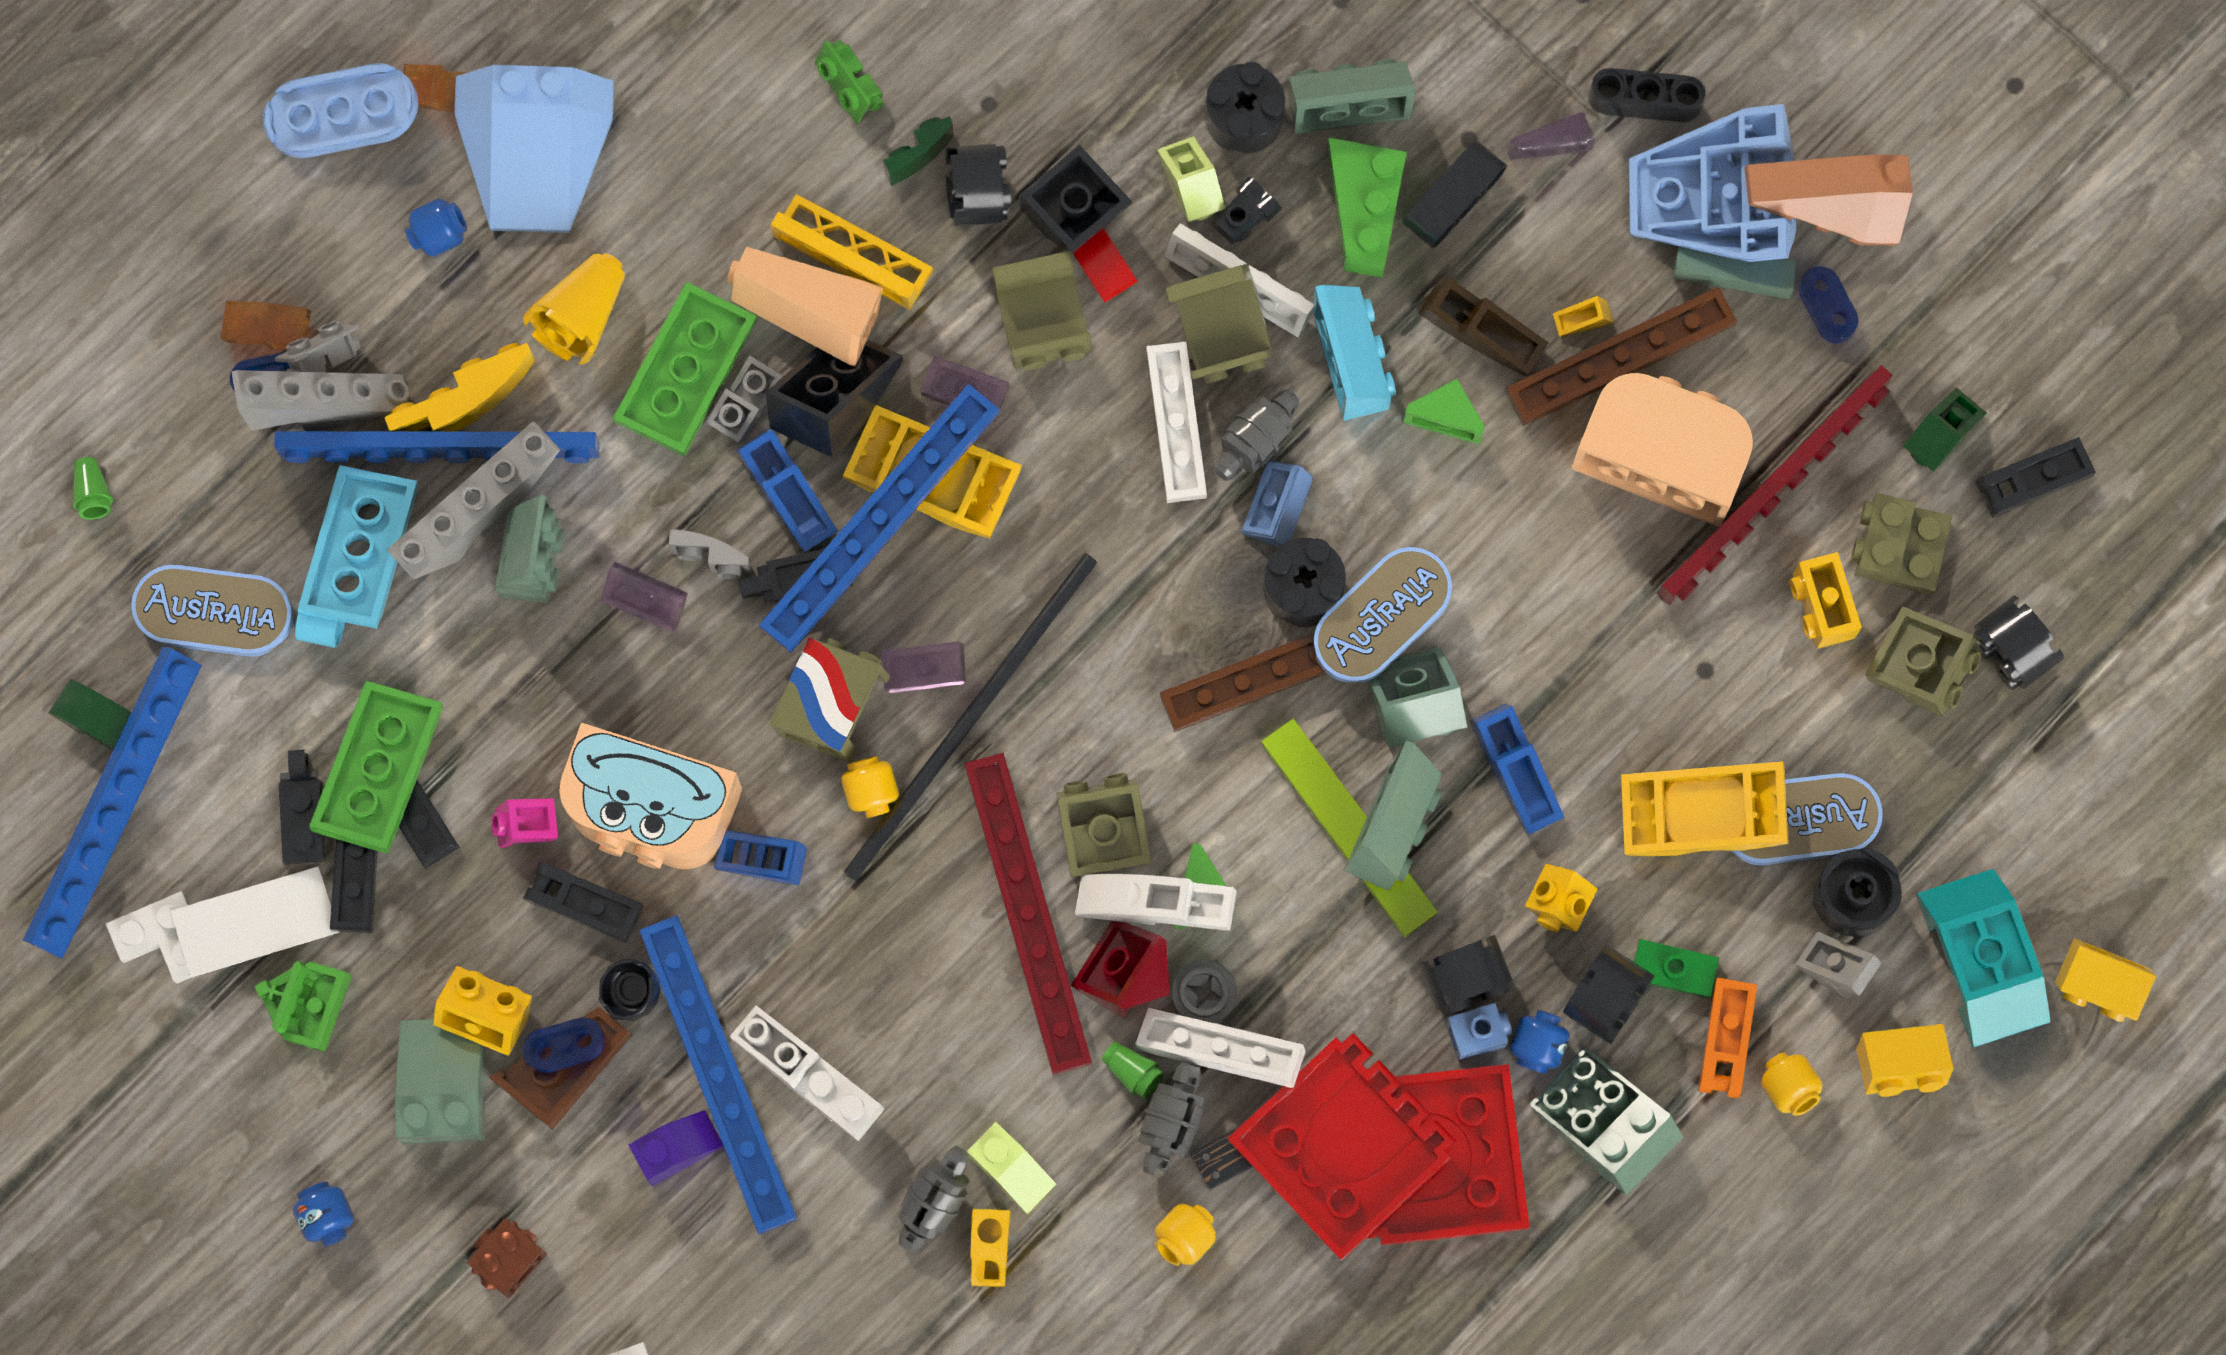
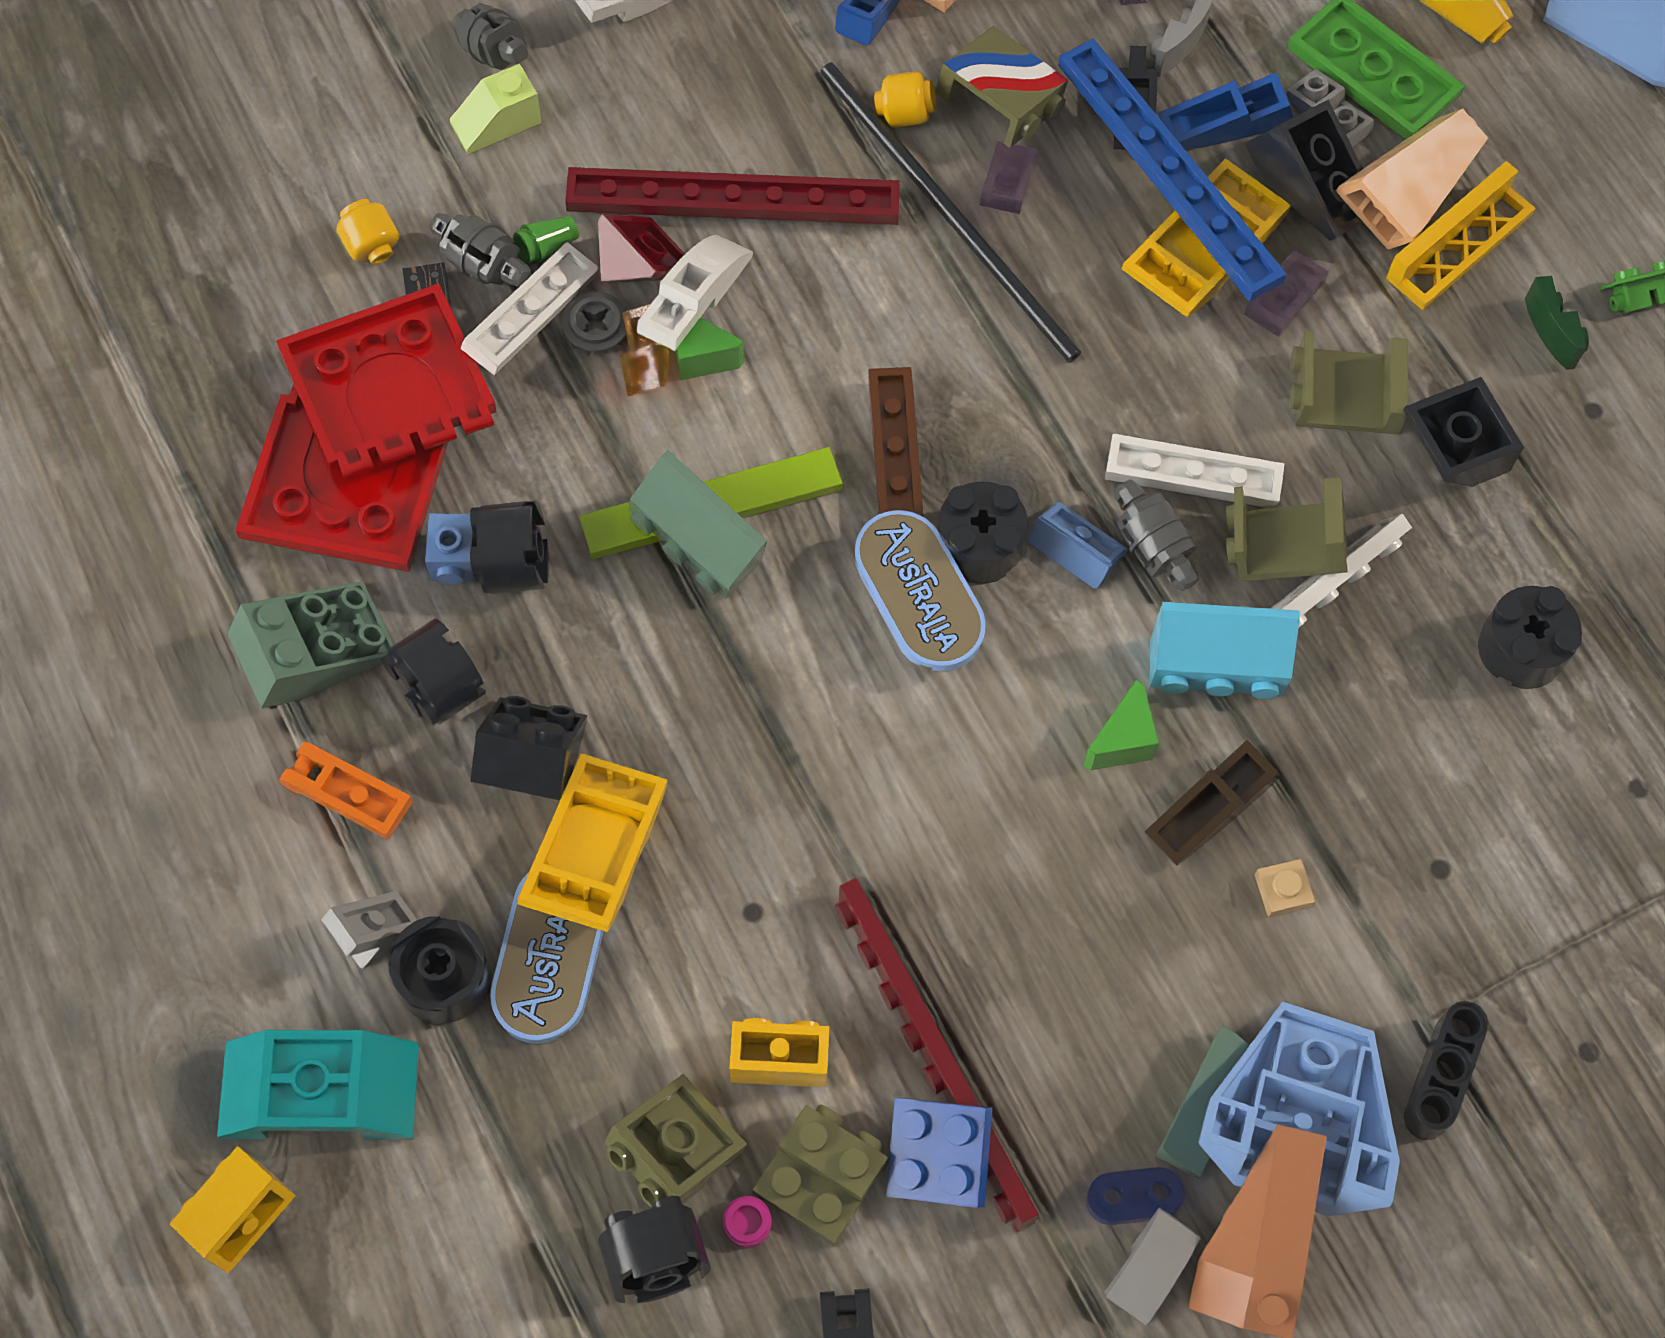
camera: 105 degrees right, 10 degrees down
black brick [945,144,1011,227] -> none
yellow leg [971,1209,1011,1287] -> none
olive plate [1056,773,1151,877] -> none
red slope [1073,228,1138,303] -> none
yellowish green slope [1157,136,1226,222] -> none
black plate [1213,177,1282,244] -> none
sand green slope [1288,59,1415,134] -> none
bright green wedge [1327,138,1406,278] -> none
sand green slope [1367,646,1467,748] -> none
black beam [1402,140,1507,249] -> none
blue slope [1469,704,1565,835] -> none
reddish brown plate [1505,287,1737,426] -> none
clear purple slope [1508,112,1595,160] -> none
blue head [1510,1010,1570,1074] -> none
yellow brick [1525,864,1598,932] -> none
yellow piece [1553,296,1614,337] -> none
light nougat brick [1571,373,1753,527] -> none
green plate [1634,939,1719,999] -> none
yellow head [1761,1053,1823,1116] -> none
yellow brick [1856,1024,1954,1097] -> none
dark green slope [1903,388,1987,472] -> none
none -> black slope [470,696,587,800]
none -> clear orange slope [620,303,670,397]
none -> dark pink tile [723,1196,772,1248]
none -> plate [886,1098,992,1208]
none -> light grey slope [1104,1207,1201,1326]
none -> tan plate [1254,859,1316,918]

